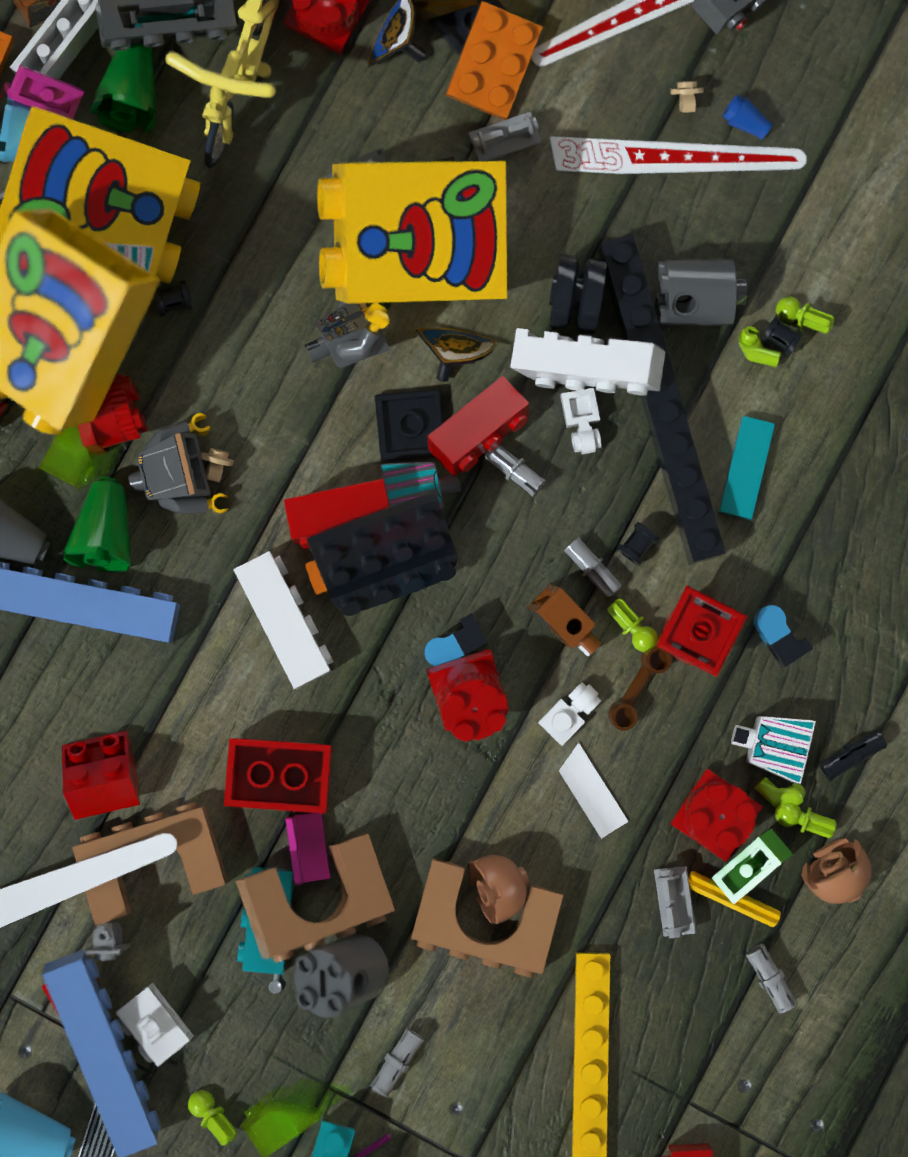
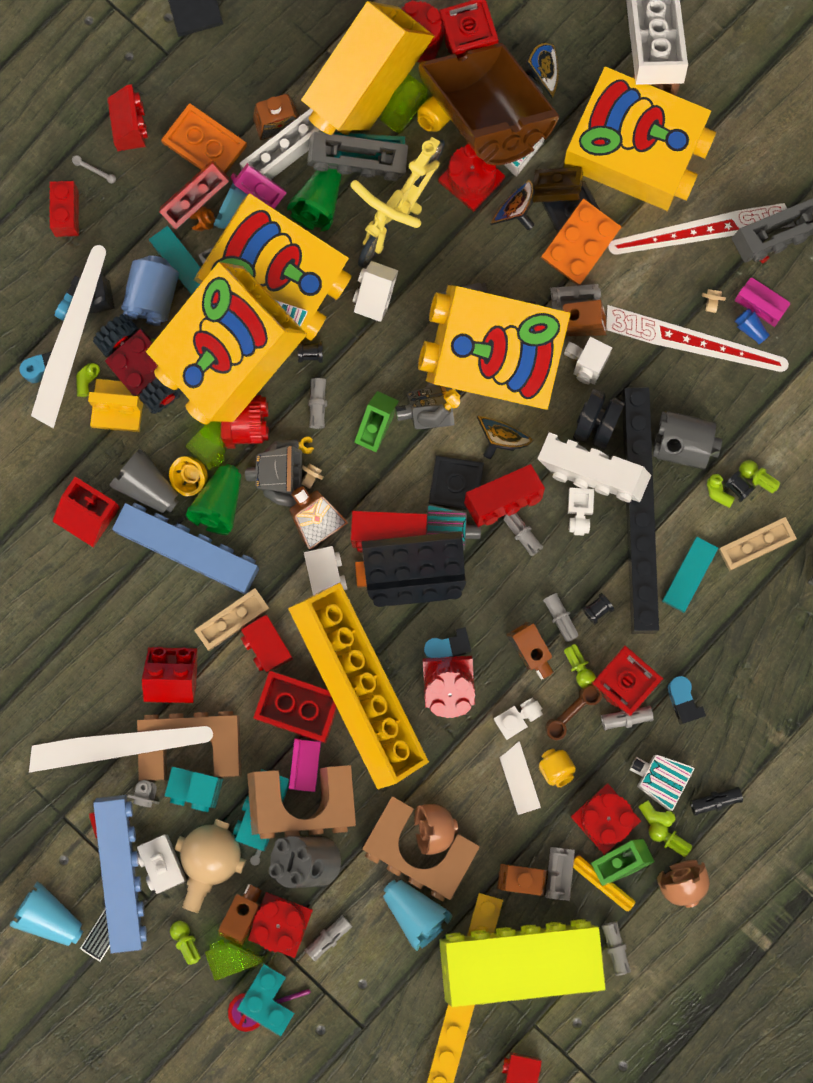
camera: 20 degrees right, 5 degrees down
none -> teal brick [165,767,223,812]
none -> yellow helmet [169,456,208,496]
none -> tan piece [175,819,246,913]
none -> tan plate [194,588,269,651]
none -> dark orange torso [218,884,262,946]
none -> red brick [240,614,293,674]
none -> red piece [248,892,313,958]
none -> yellow brick [288,583,429,789]
none -> torso [289,486,348,550]
none -> light grey pin [308,378,327,429]
none -> white brick [353,261,398,322]
none -> bright green slope [354,391,399,452]
none -> medium azure cone [383,880,452,951]
none -> neon yellow brick [439,919,605,1007]
none -> dark orange torso [497,864,548,896]
none -> yellow head [539,749,576,787]
none -> dark orange torso [563,300,606,336]
none -> white brick [564,337,612,385]
none -> light grey pin [601,705,653,731]
none -> tan plate [718,517,797,571]
none -> dark pink panel [735,278,790,327]

